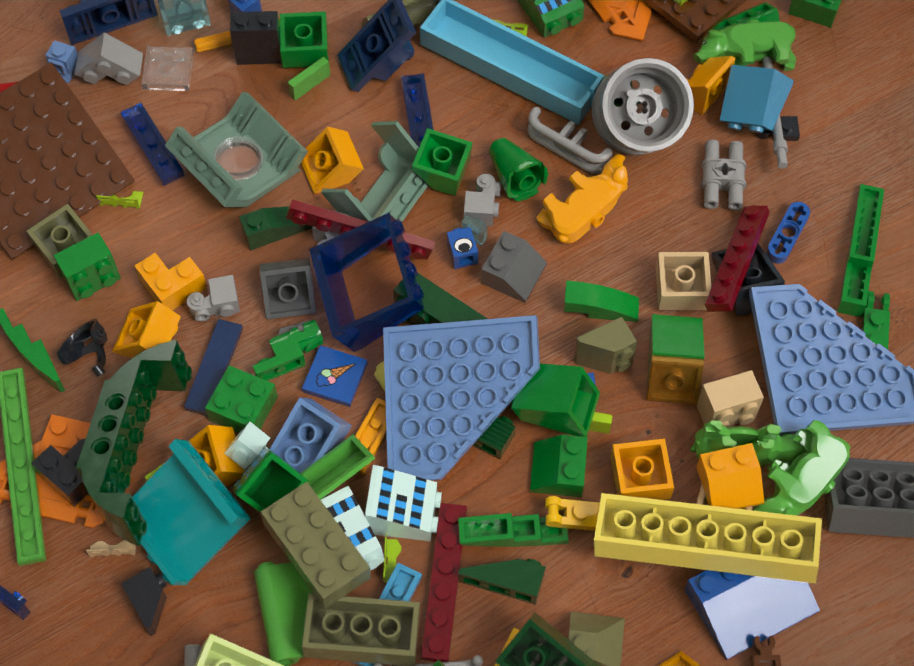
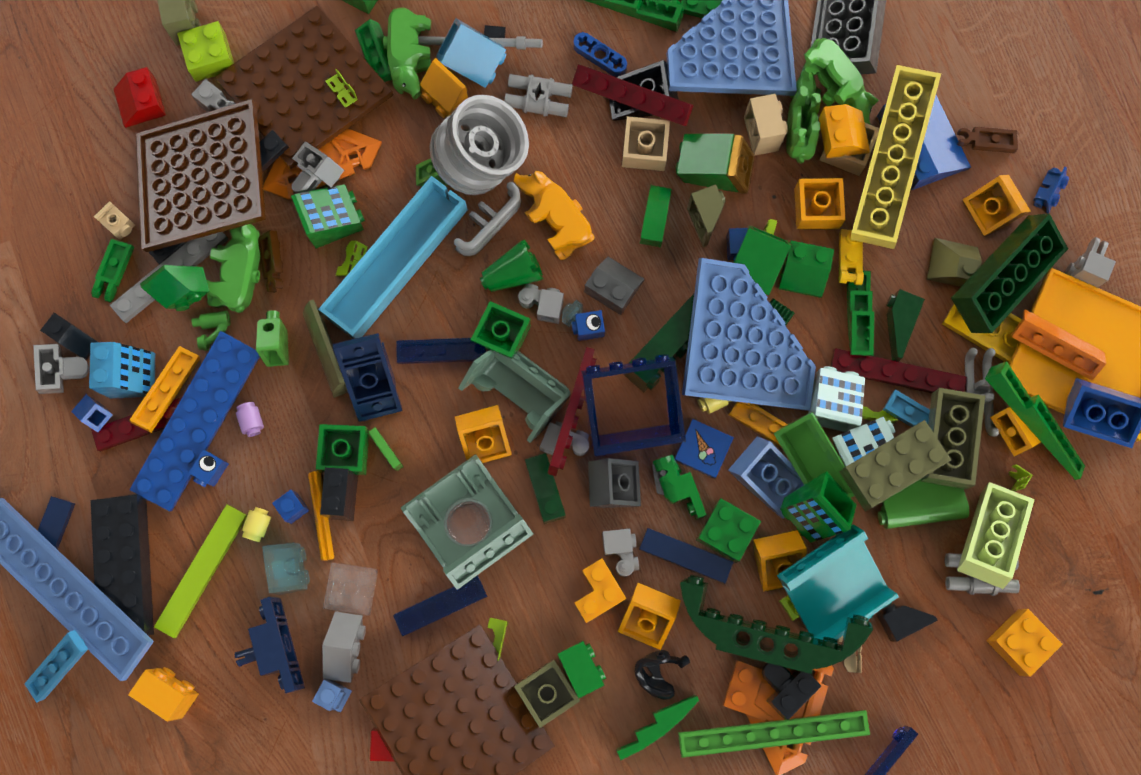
camera: 85 degrees left, 15 degrees up
light aqua brick [224,422,270,470] -> none

